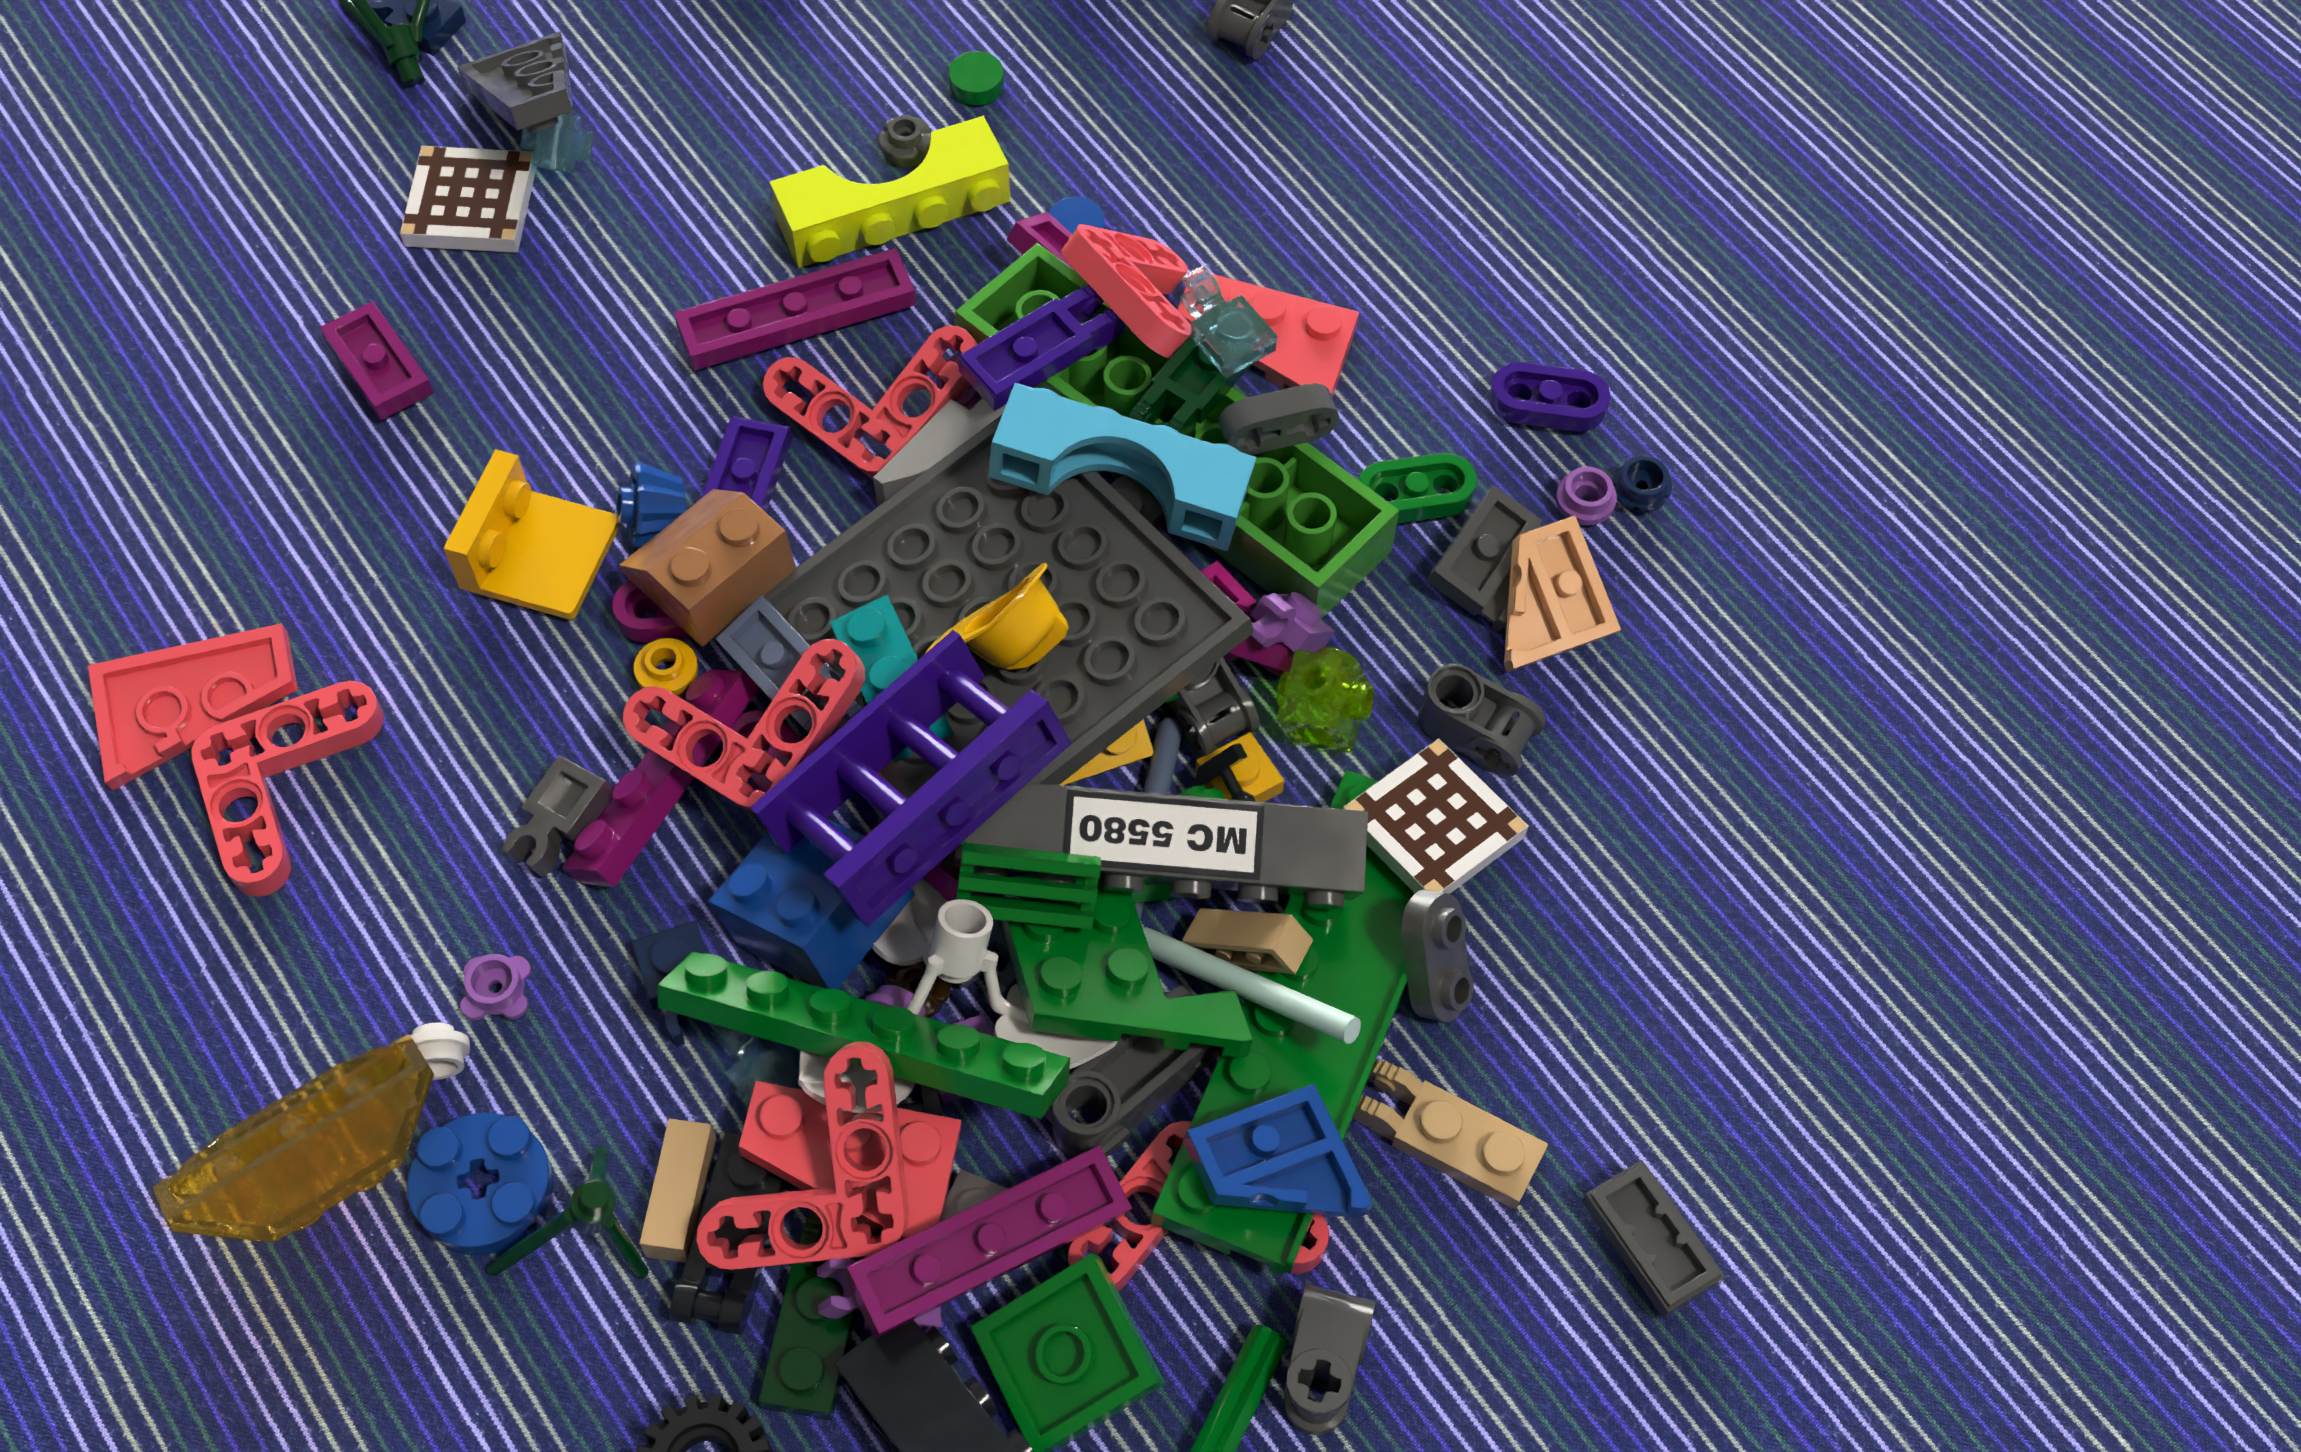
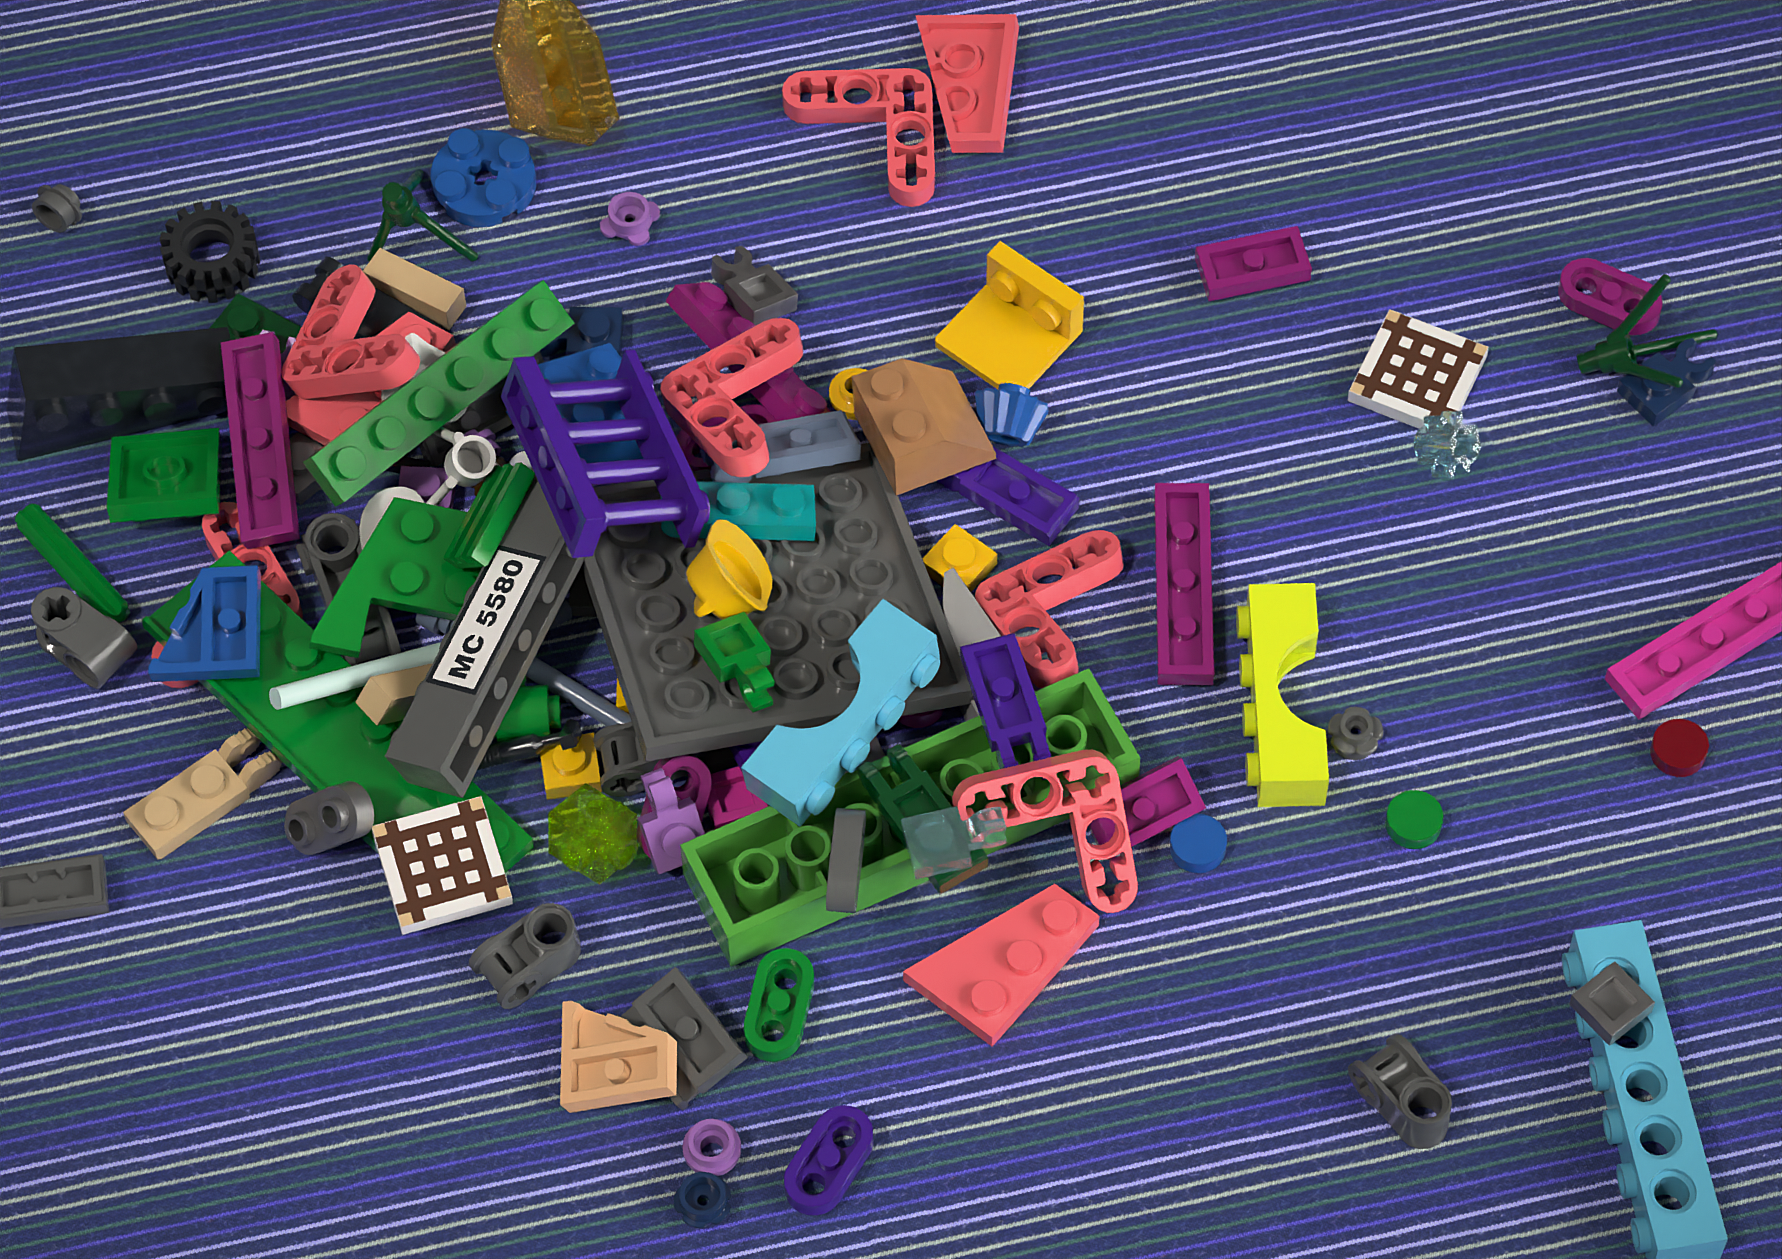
camera: 115 degrees right, 0 degrees up
white plate [399,1023,470,1080] -> none
dark grey wing [457,31,573,133] -> none
none -> green plate [694,612,775,713]
none -> yellow plate [922,524,997,592]
none -> magenta plate [1558,258,1663,335]

